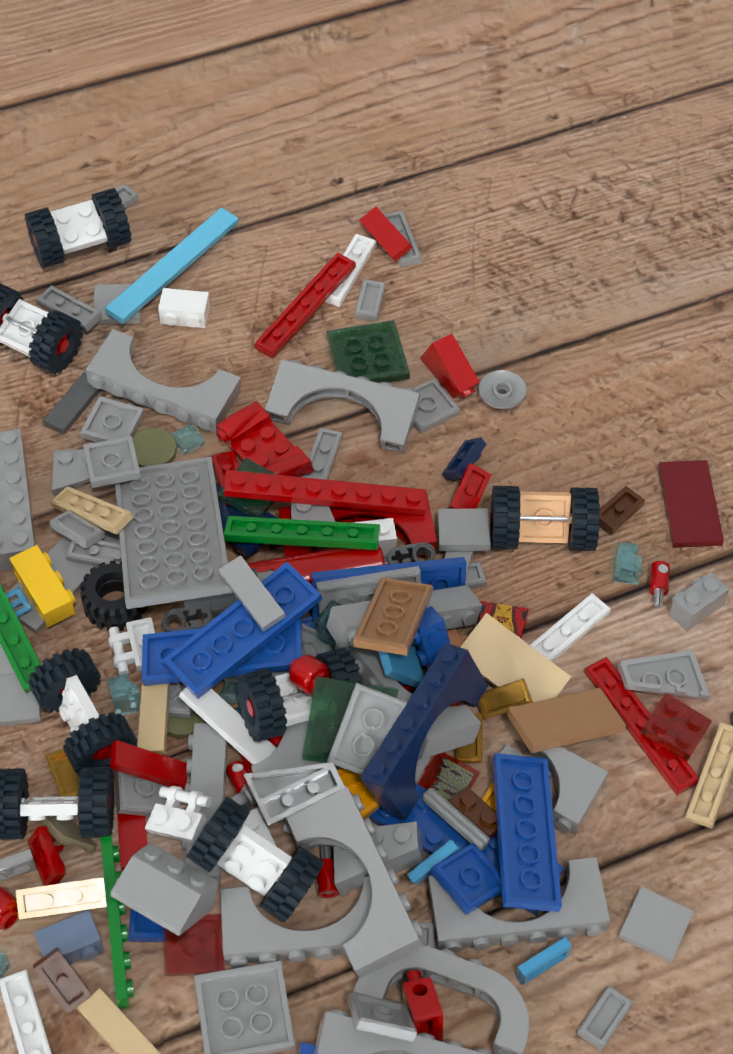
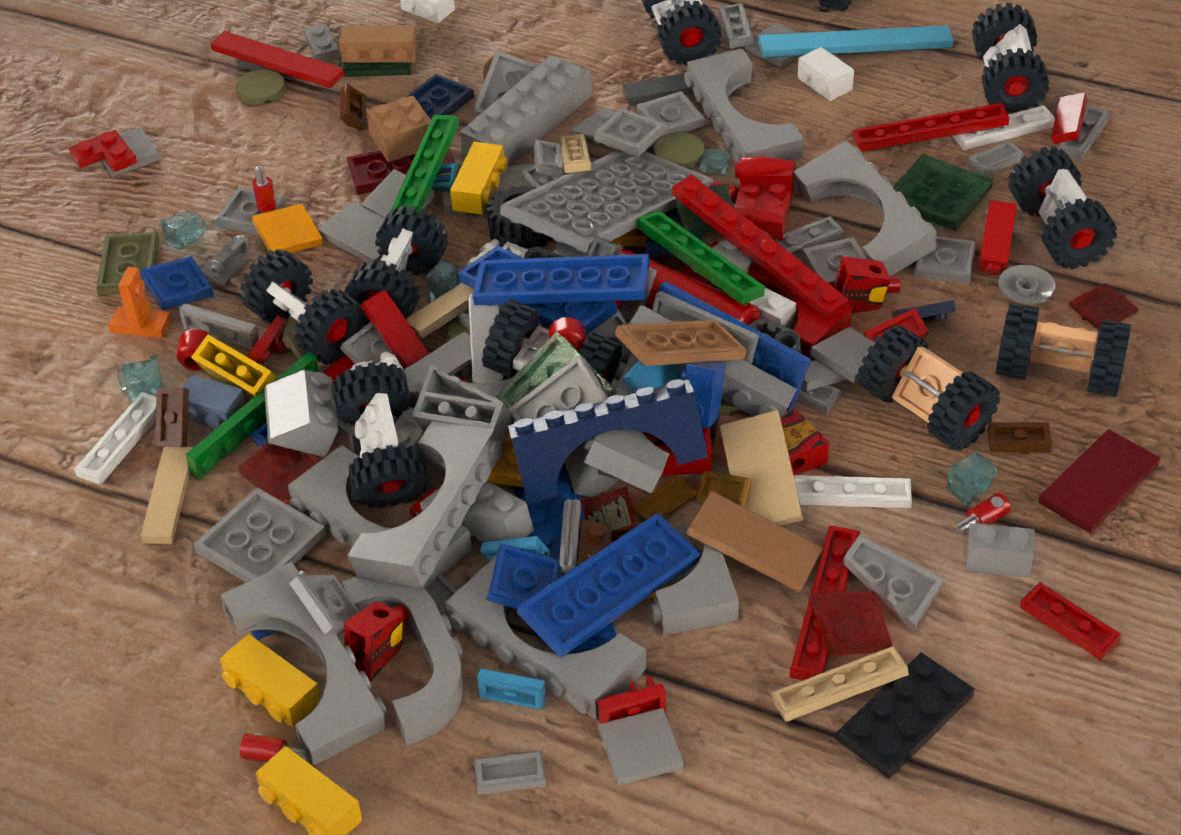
camera: 50 degrees right, 10 degrees down
light grey tile [218,555,286,632] -> none
none -> red plate [598,677,666,724]
none -> light grey plate [802,237,867,286]
none -> red torso [833,257,901,314]
none -> black plate [972,3,1049,114]
none -> black plate [996,303,1131,397]
none -> black plate [1008,147,1117,269]
none -> clear red piece [1069,283,1138,330]

